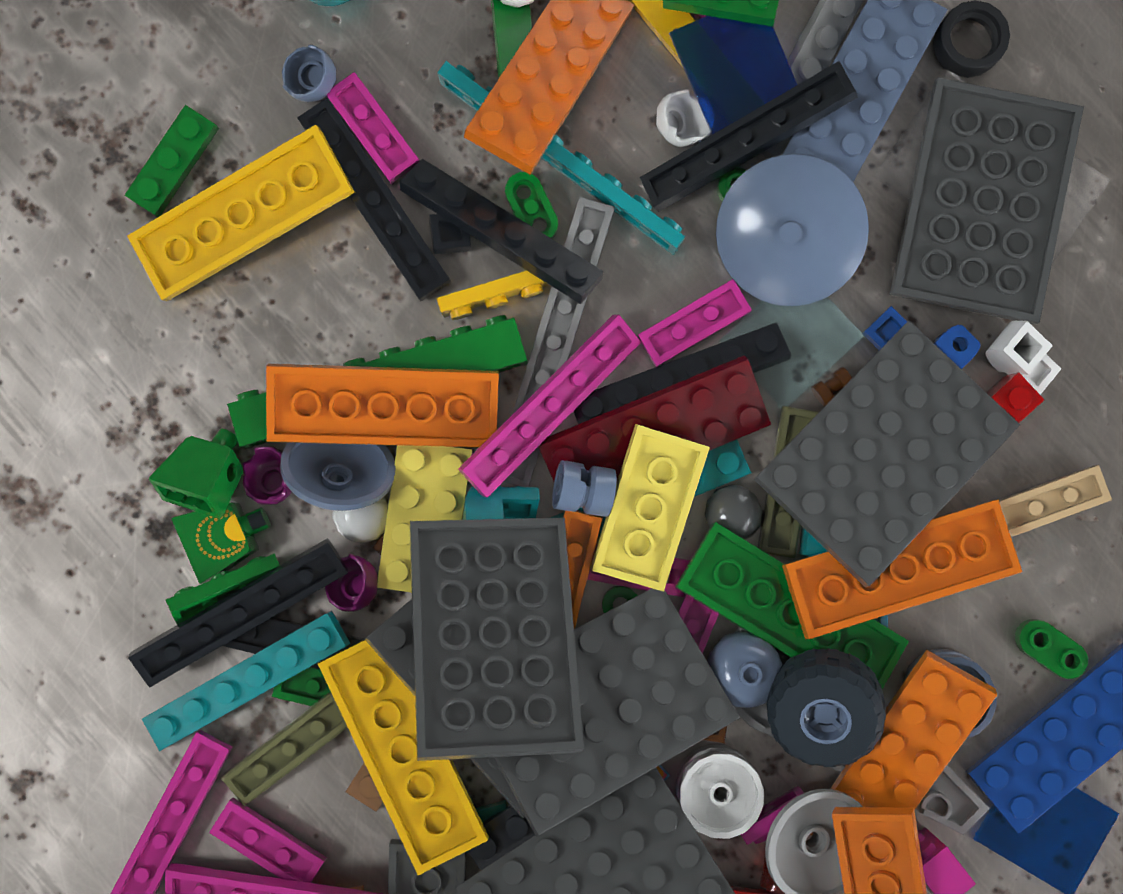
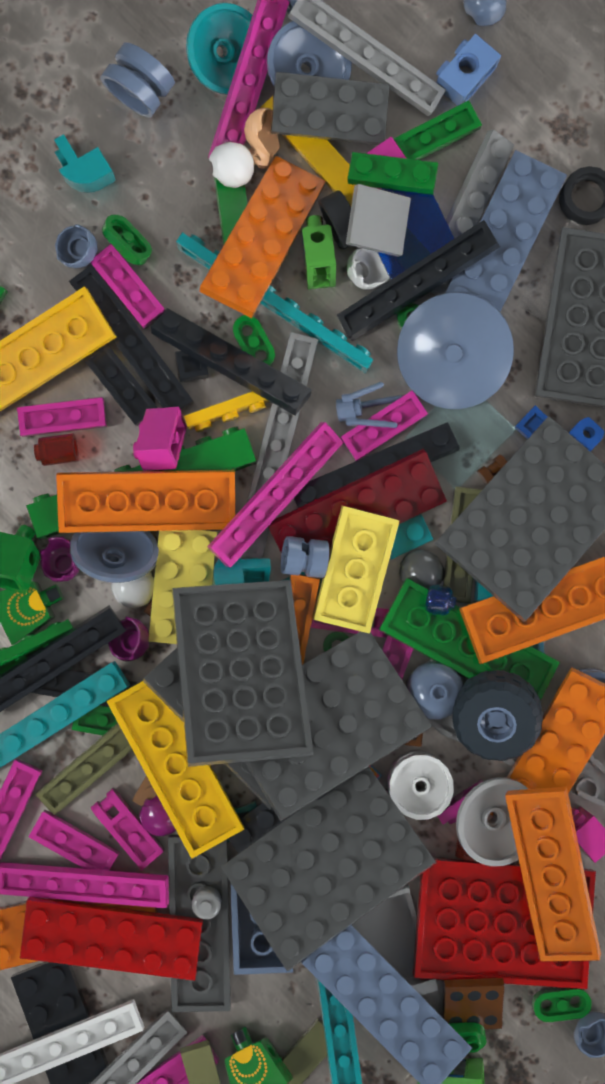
camera: 10 degrees left, 0 degrees up
none -> dark pink plate [17,397,107,437]
none -> clear red brick [34,433,79,466]
none -> black plate [83,344,158,427]
none -> dark pink plate [91,788,165,871]
none -> green plate [102,214,152,265]
none -> dark pink brick [133,407,187,471]
none -> magenta hair [139,795,176,836]
none -> bright green torso [302,215,336,290]
none -> black tyre [318,190,351,249]
none -> sand blue plant [336,382,403,428]
none -> light grey tile [346,184,411,257]
none -> clear blue piece [425,584,457,616]

